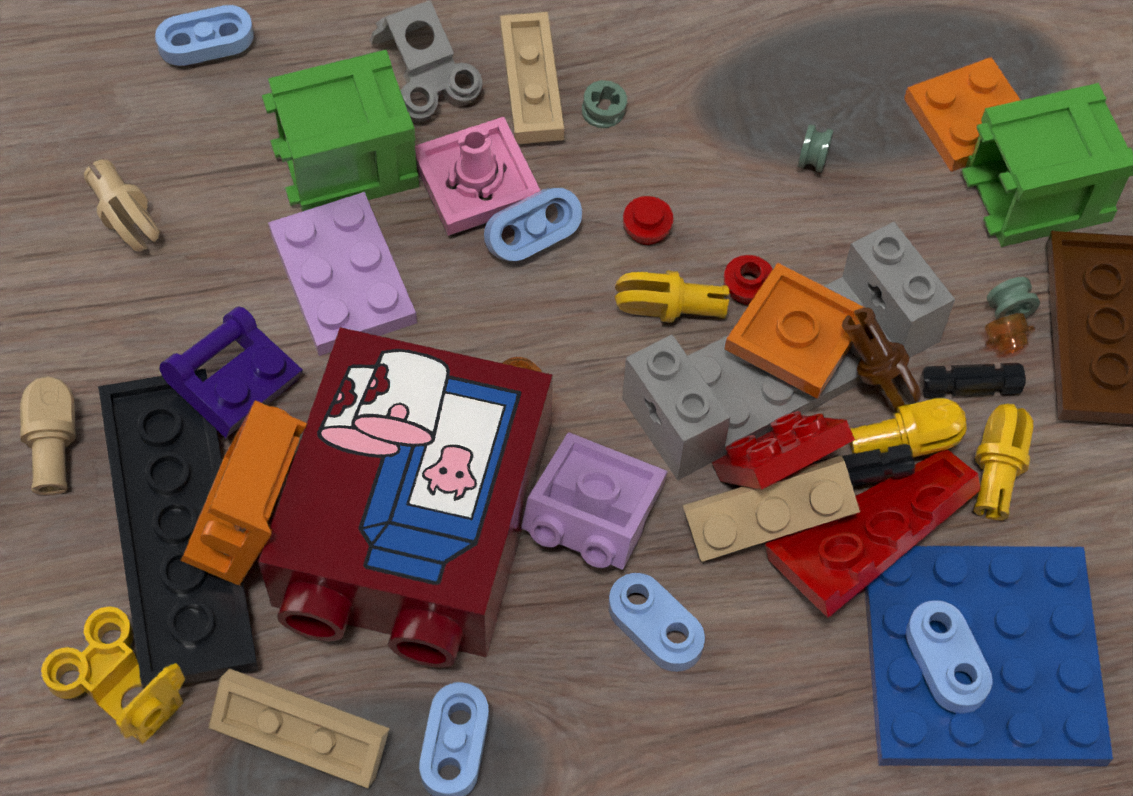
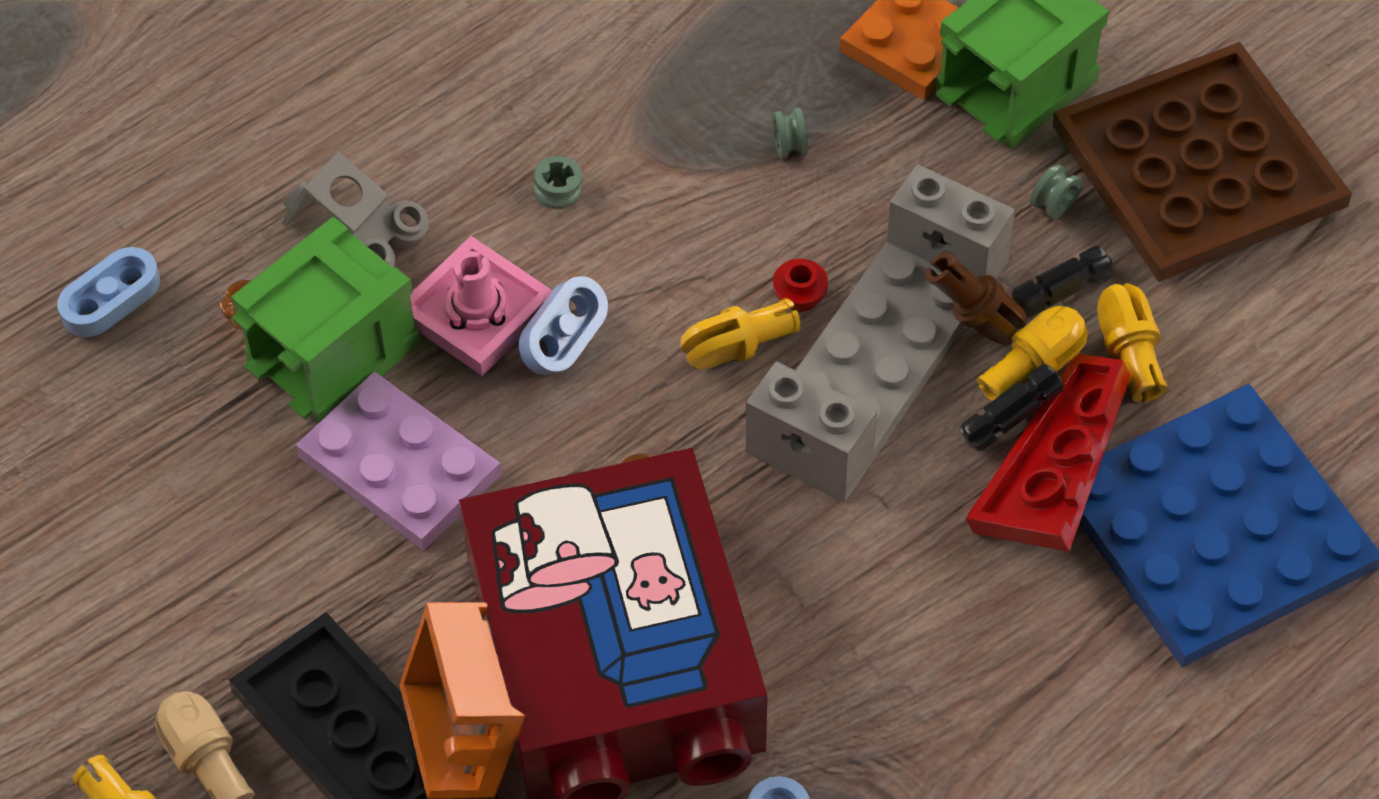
camera: 25 degrees left, 5 degrees down
tan arm [84,159,160,252] -> none
dark purple plate [159,306,303,438] -> none
tan plate [500,12,564,144] -> none
lavender plate [521,432,668,569] -> none
light blue plate [608,573,705,672] -> none
red plate [623,196,673,245] -> none
tan plate [683,456,860,562] -> none
red plate [712,411,855,490] -> none
orange plate [725,263,865,399] -> none
light blue plate [906,600,992,713] -> none
clear orange plate [984,313,1035,355] -> none

